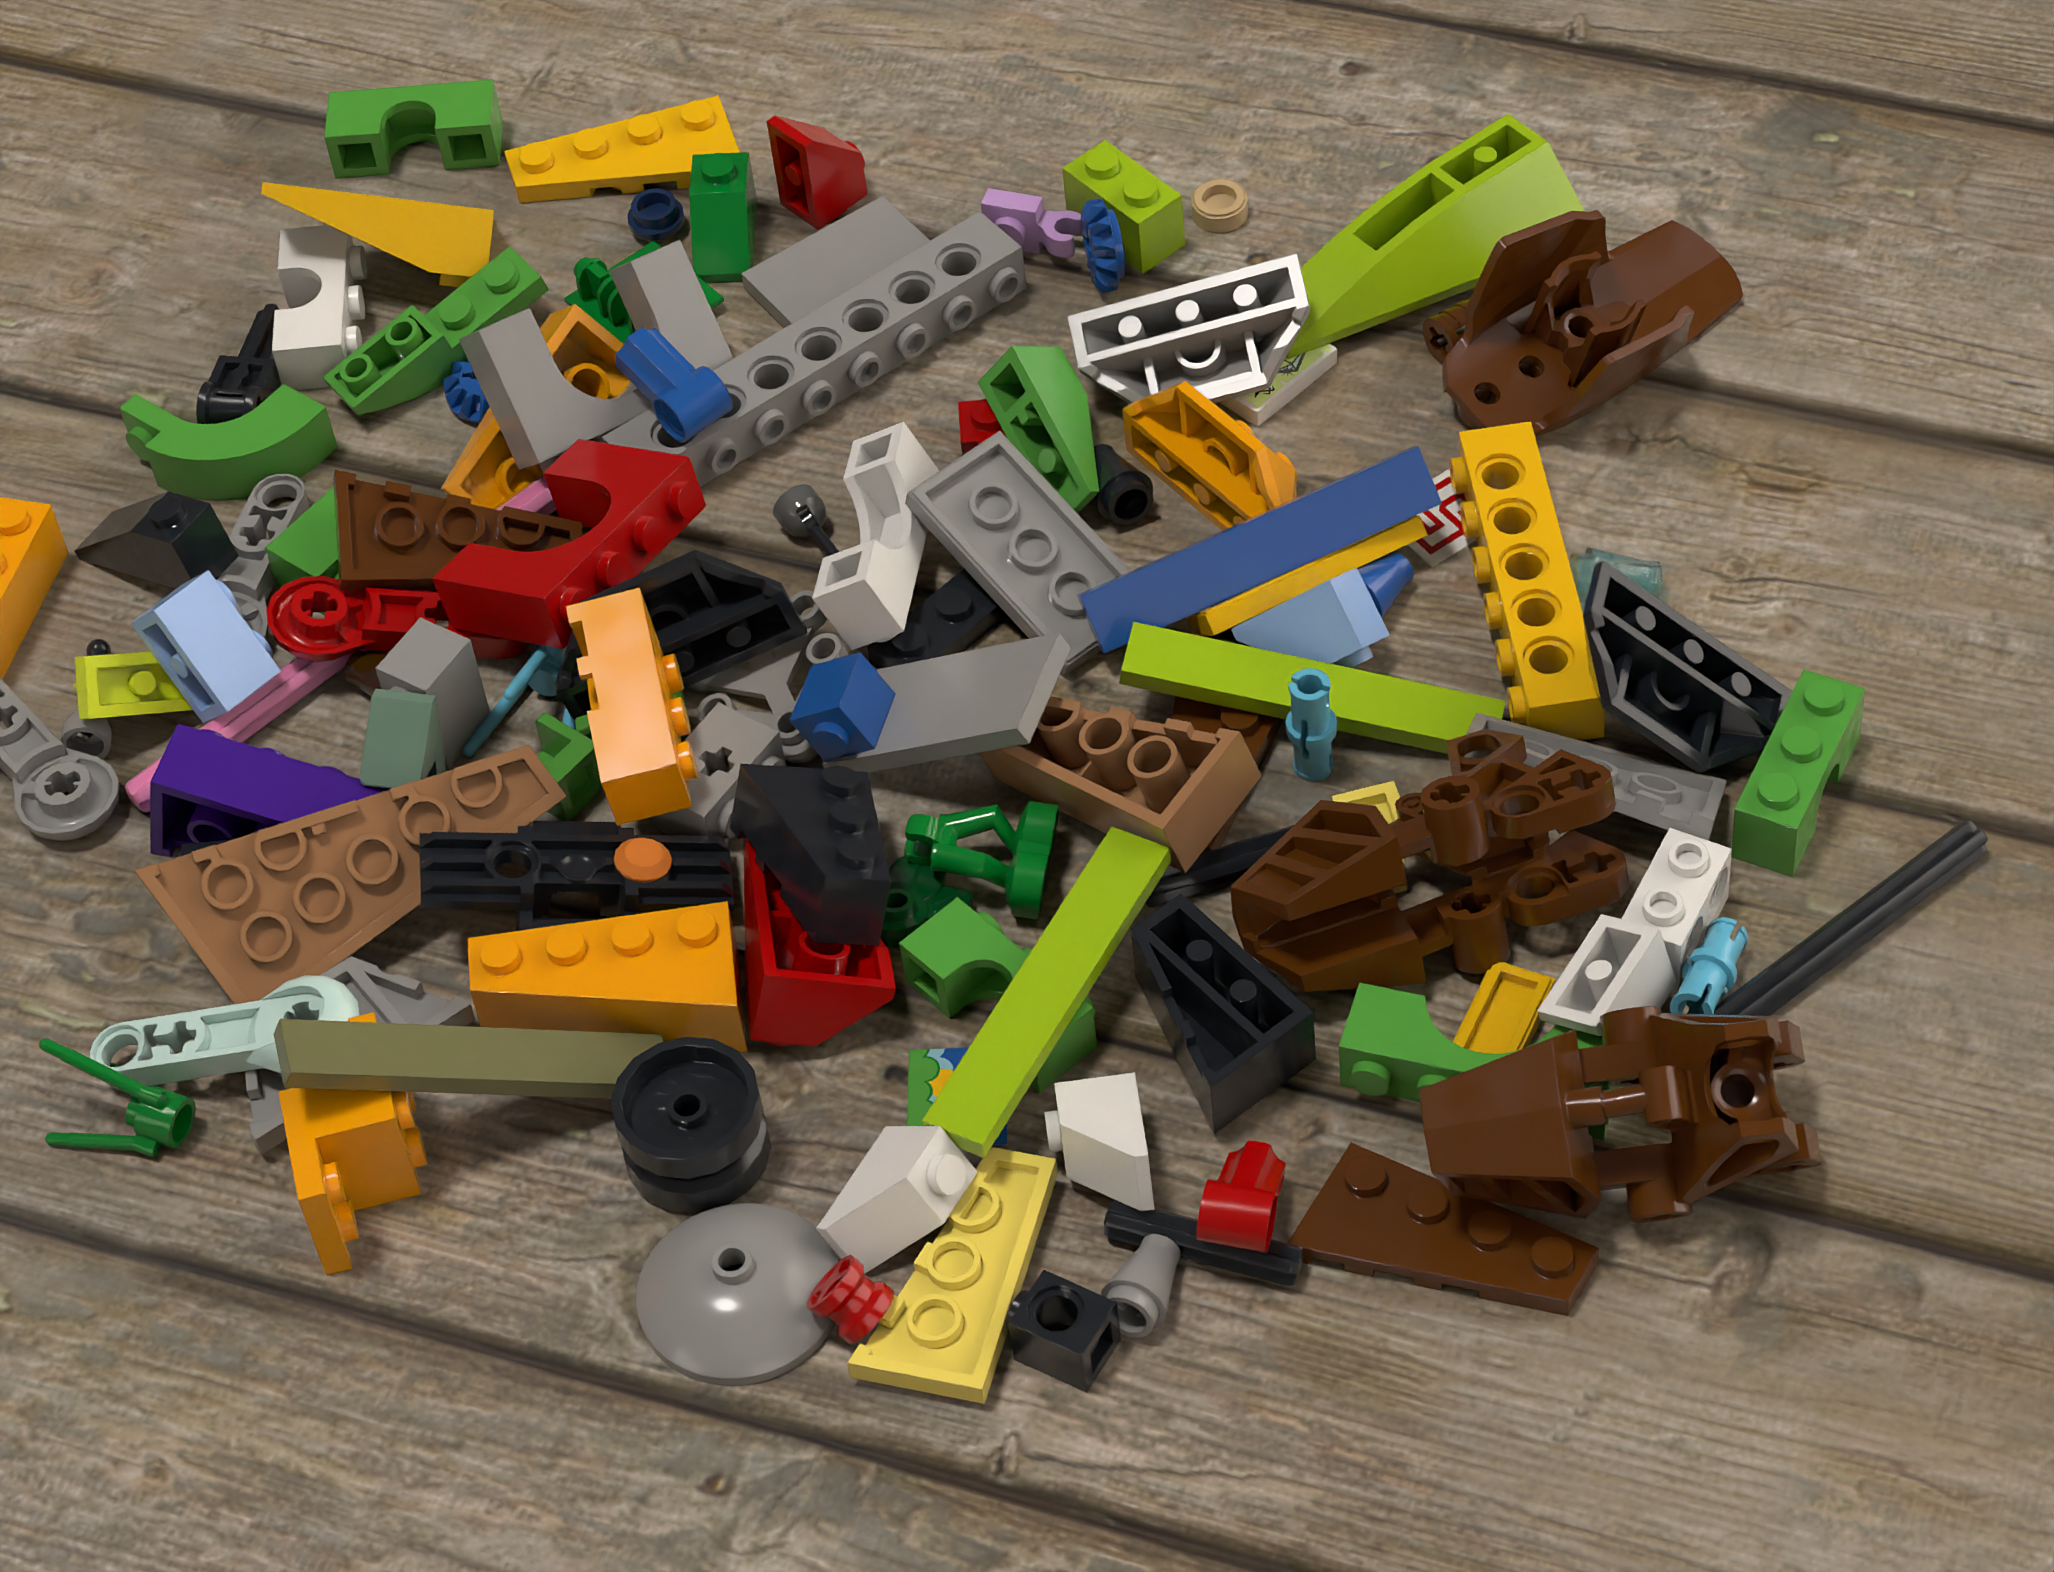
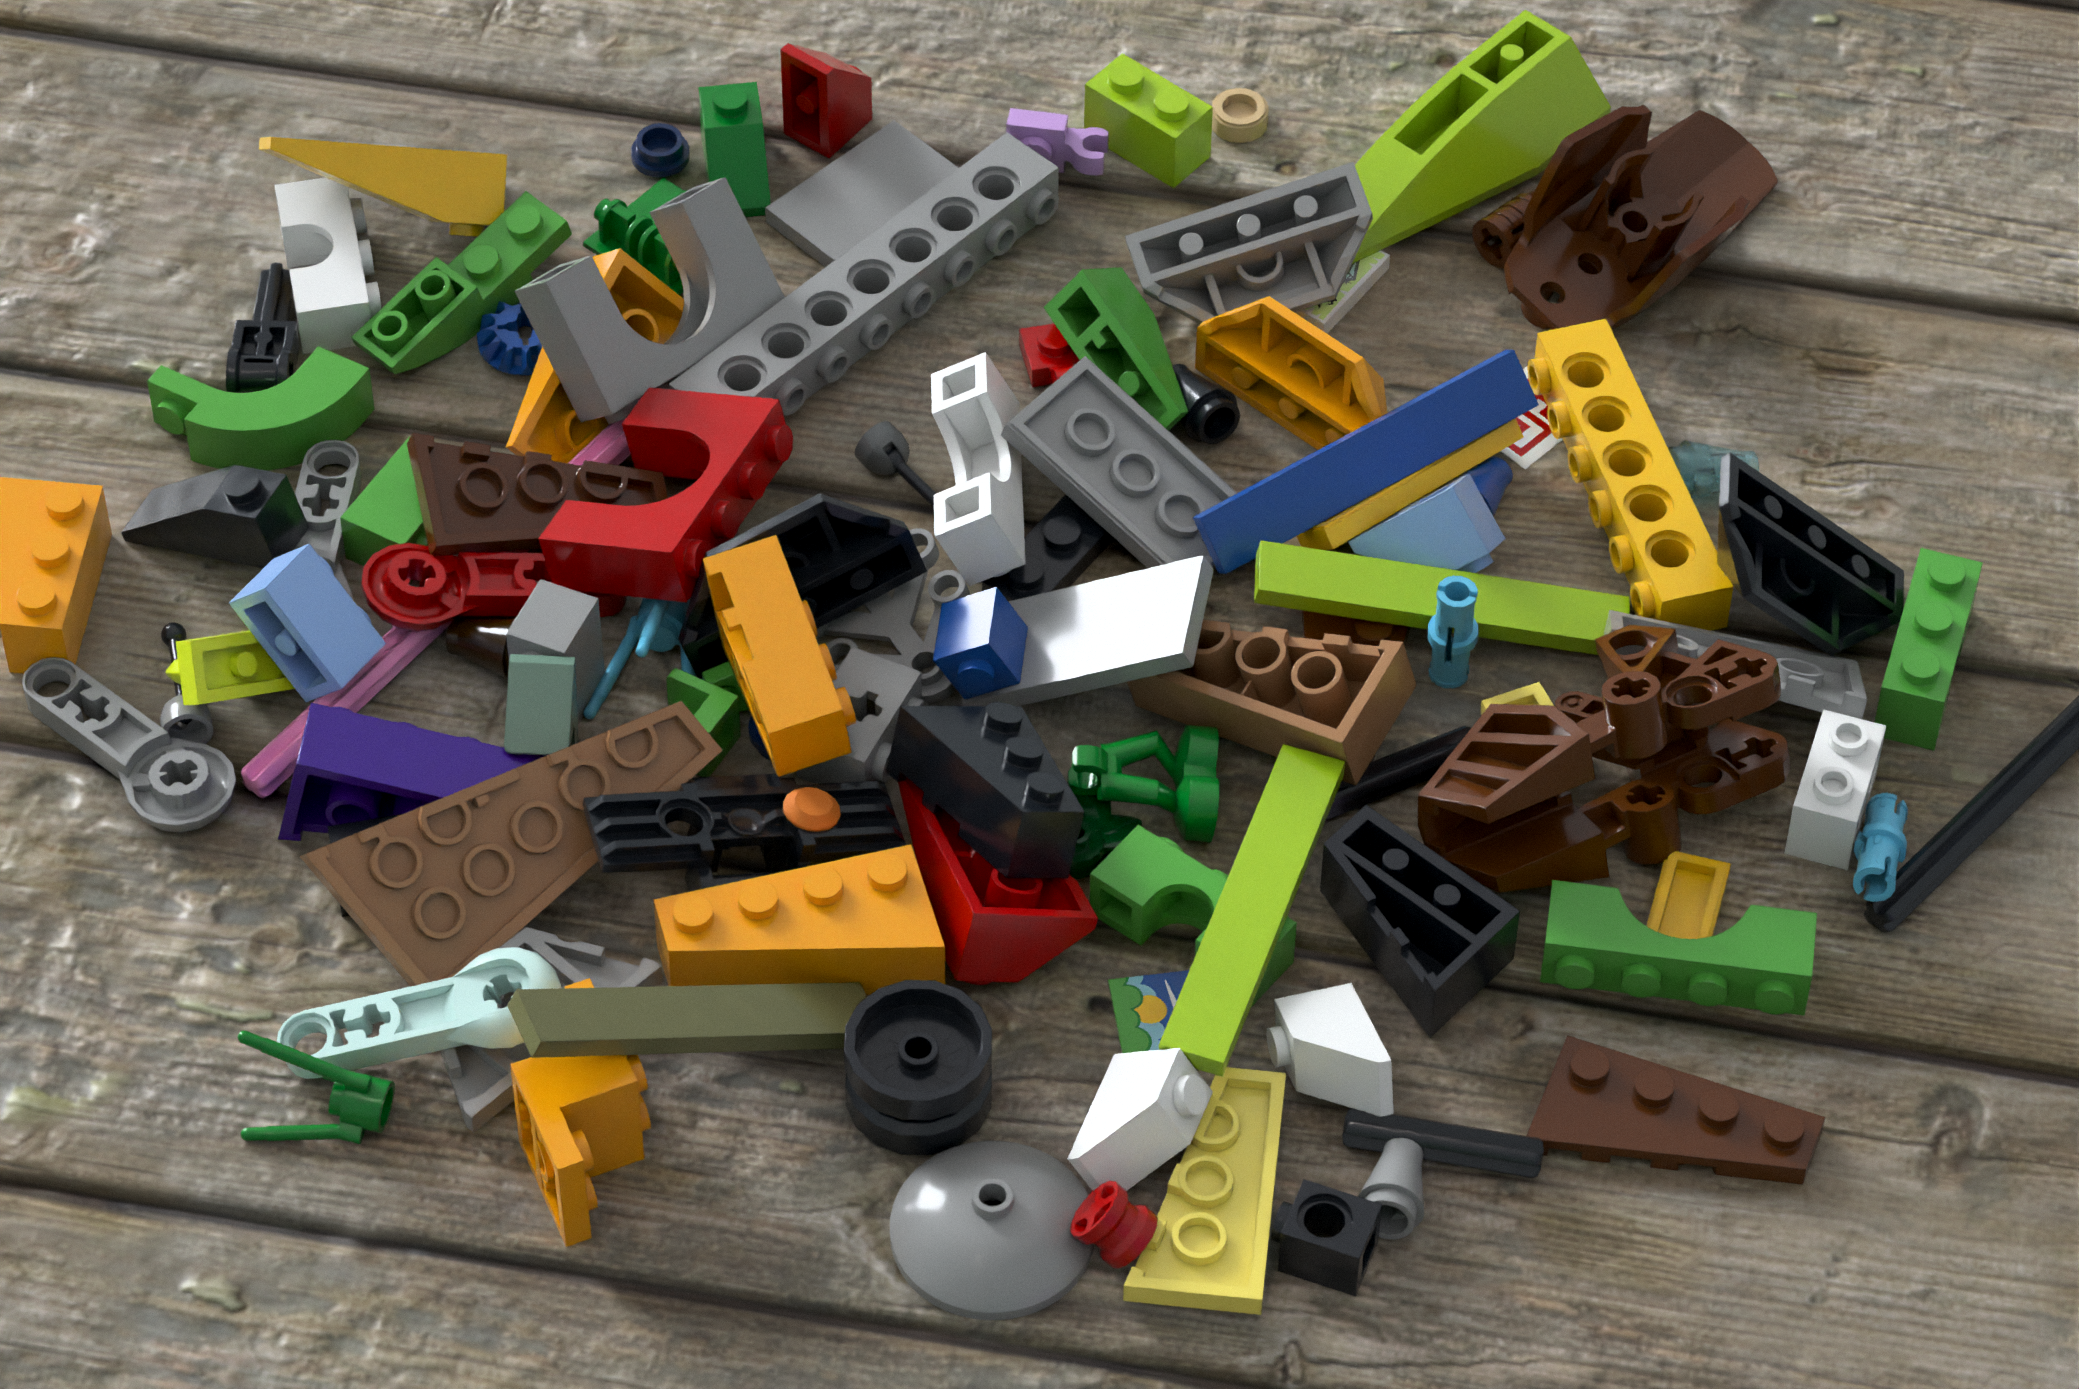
camera: 15 degrees left, 0 degrees up
bright green arch [324,79,503,179] -> none
yellow wing [504,95,740,203] -> none
blue piece [615,327,733,443] -> none
blue gear [1081,199,1125,293] -> none
red piece [1196,1140,1286,1253] -> none
reddish brown piece [1420,1006,1822,1223] -> none
white slope [1537,914,1677,1036] -> none

